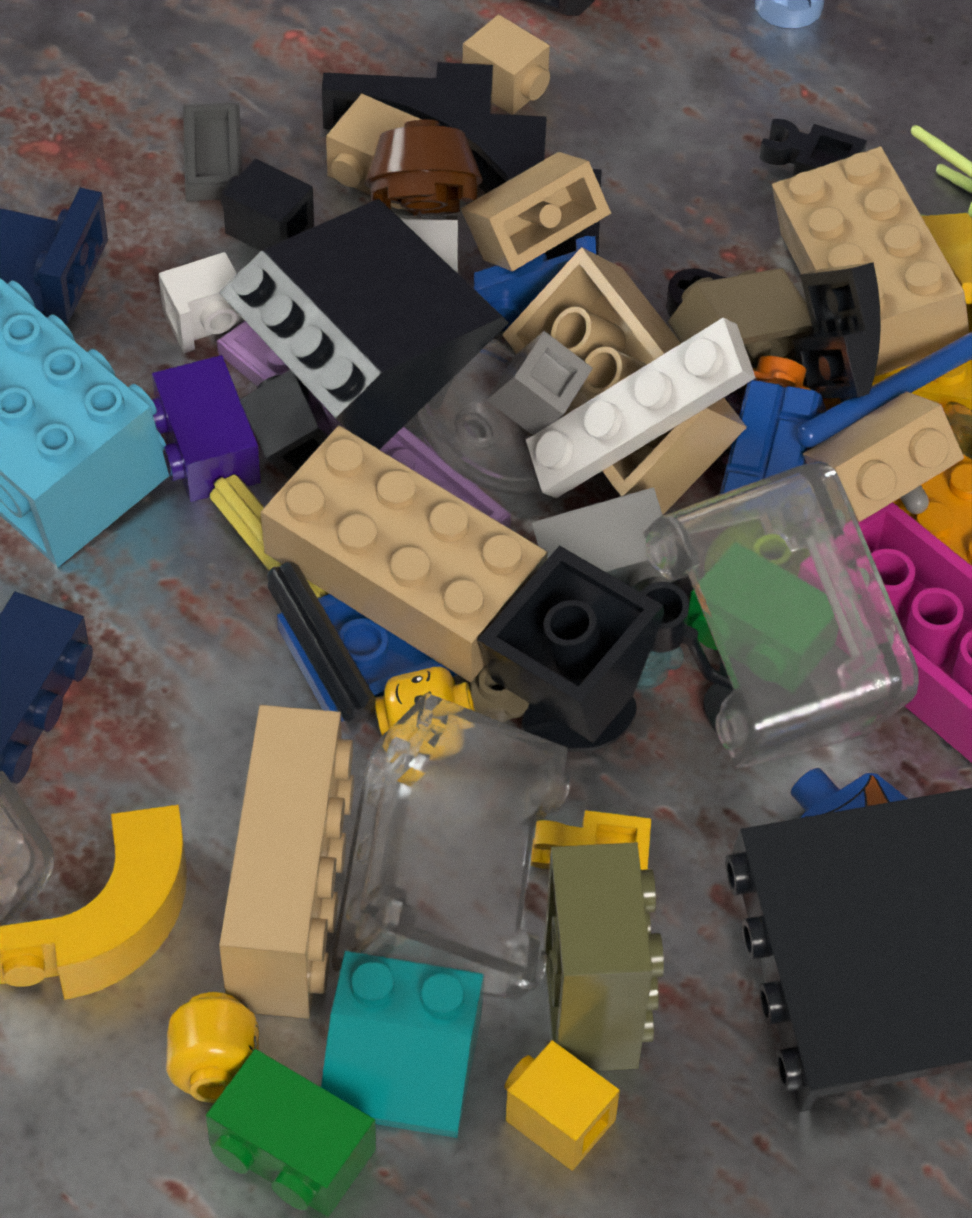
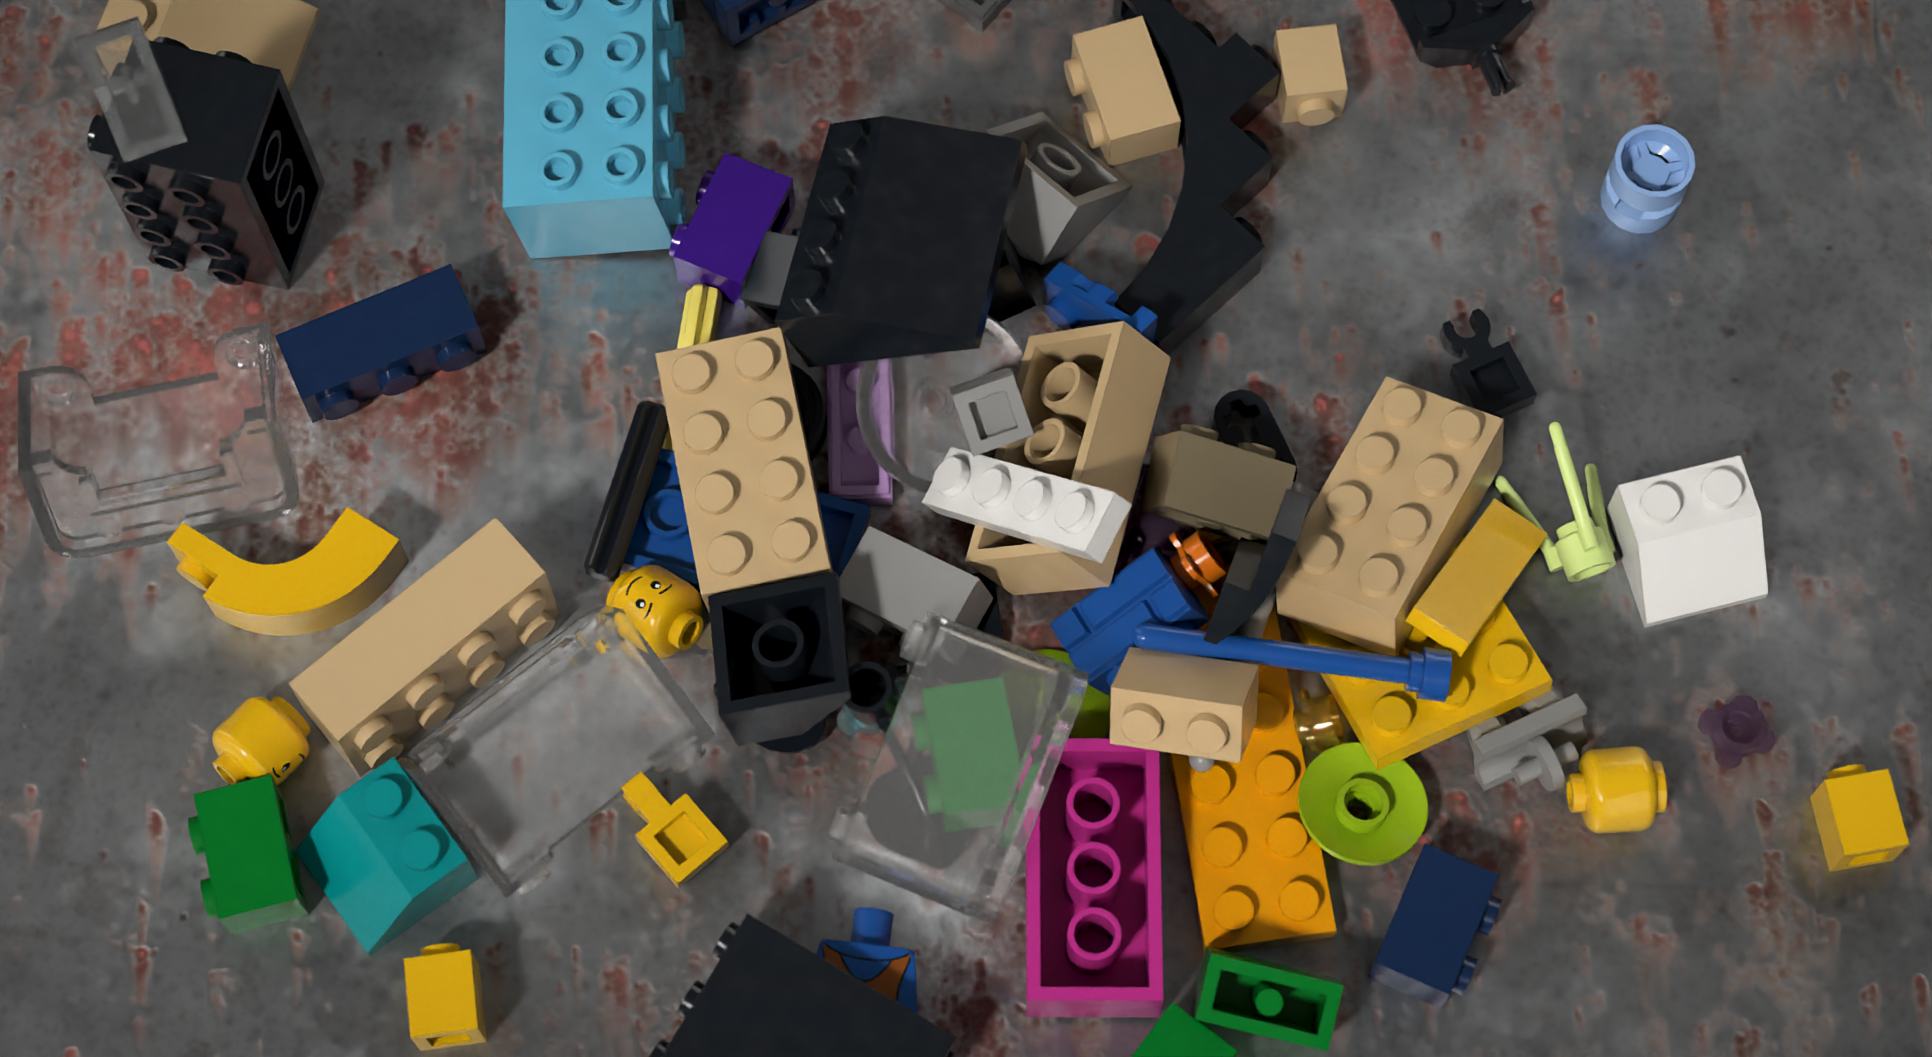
camera: 45 degrees right, 15 degrees up
white brick [158,252,245,353] -> none
black brick [221,158,315,251] -> none
reddish brown cone [365,120,483,216] -> none
tan brick [460,152,611,271] -> none
olive brick [543,842,664,1071] -> none

